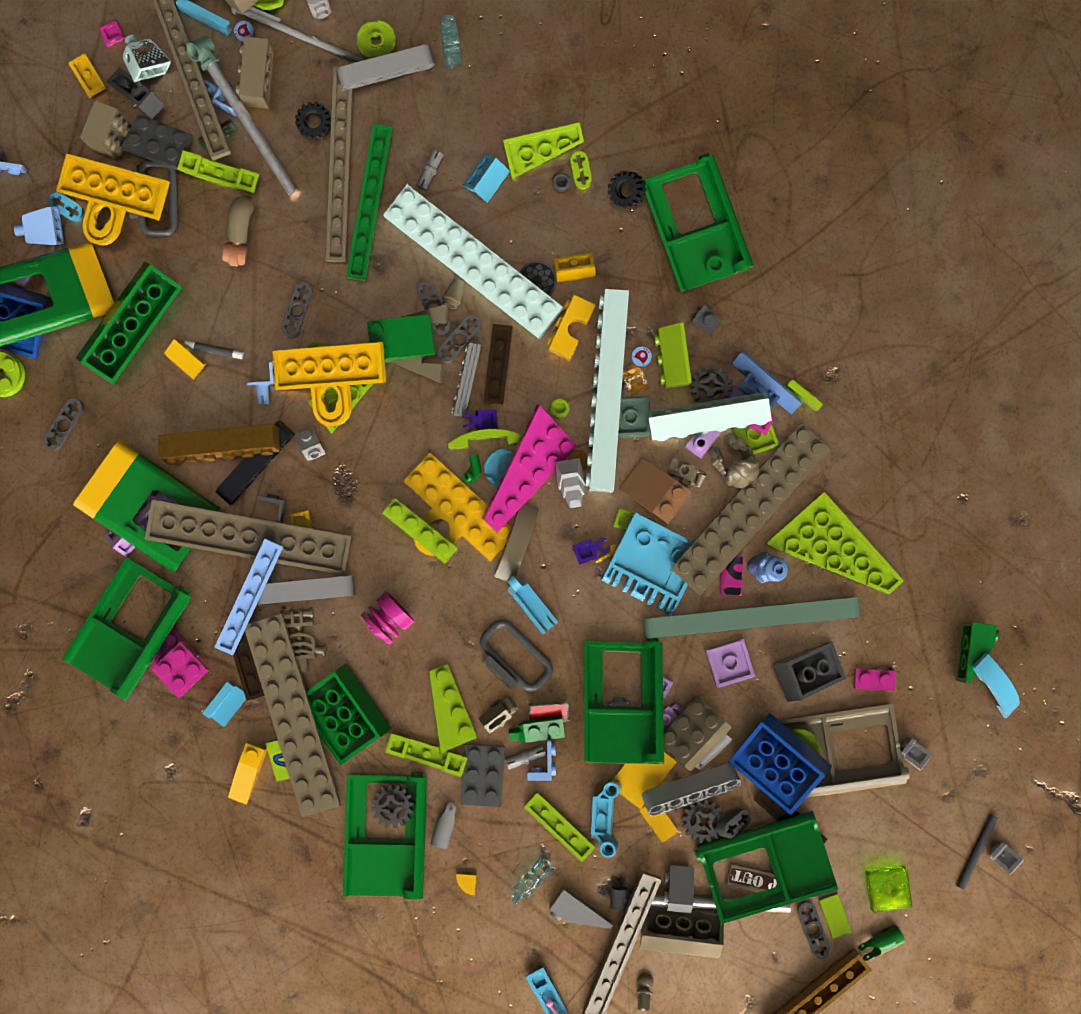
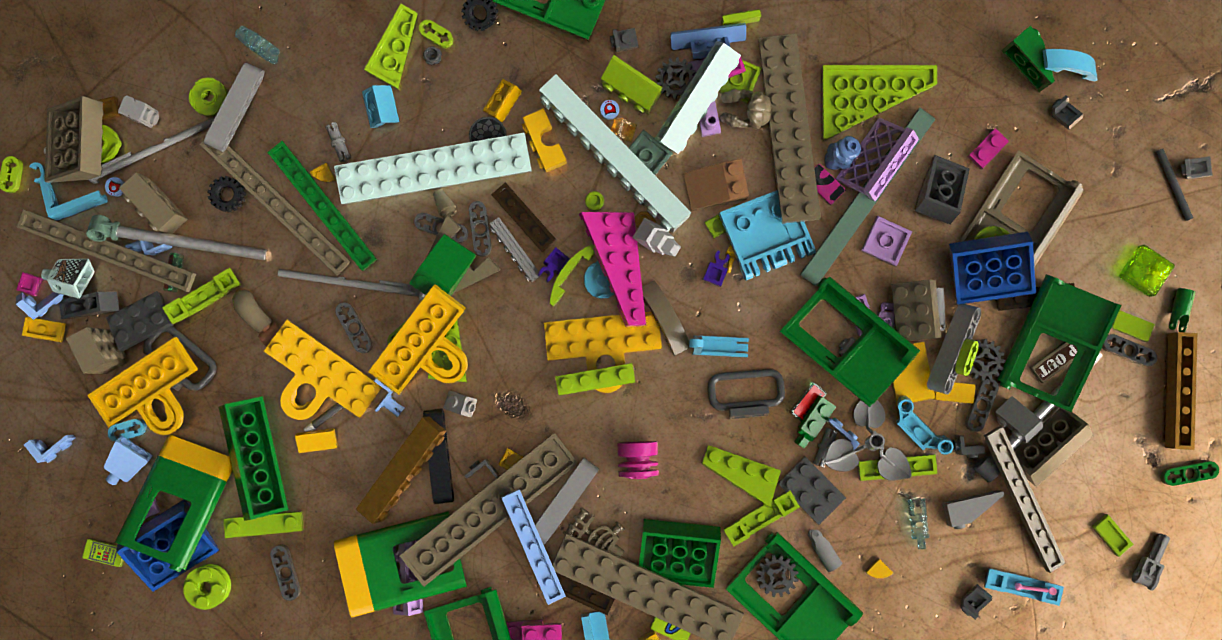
camera: 50 degrees left, 0 degrees up
green arm [463,454,482,483] -> none
dark tan piece [479,697,518,734] -> none
dark tan axle [637,973,654,1012] -> none
dark tan piece [667,458,707,488] -> none
dark grey beam [718,808,751,838] -> none
light grey bracket [900,738,933,771] -> none
none -> light blue bracket [16,292,64,320]
none -> lime plate [223,511,304,538]
none -> yellow plate [264,319,382,420]
none -> light grey bar [278,269,426,300]
none -> yellow tile [310,163,336,182]
none -> light grey plant [824,400,911,481]
none -> lavender fence [836,118,919,201]
none -> dark grey bracket [953,435,985,458]
none -> lime beam [955,339,979,376]
none -> dark grey bracket [961,584,992,620]
none -> dark grey beam [965,379,999,432]
none -> dark grey bracket [1052,95,1083,130]

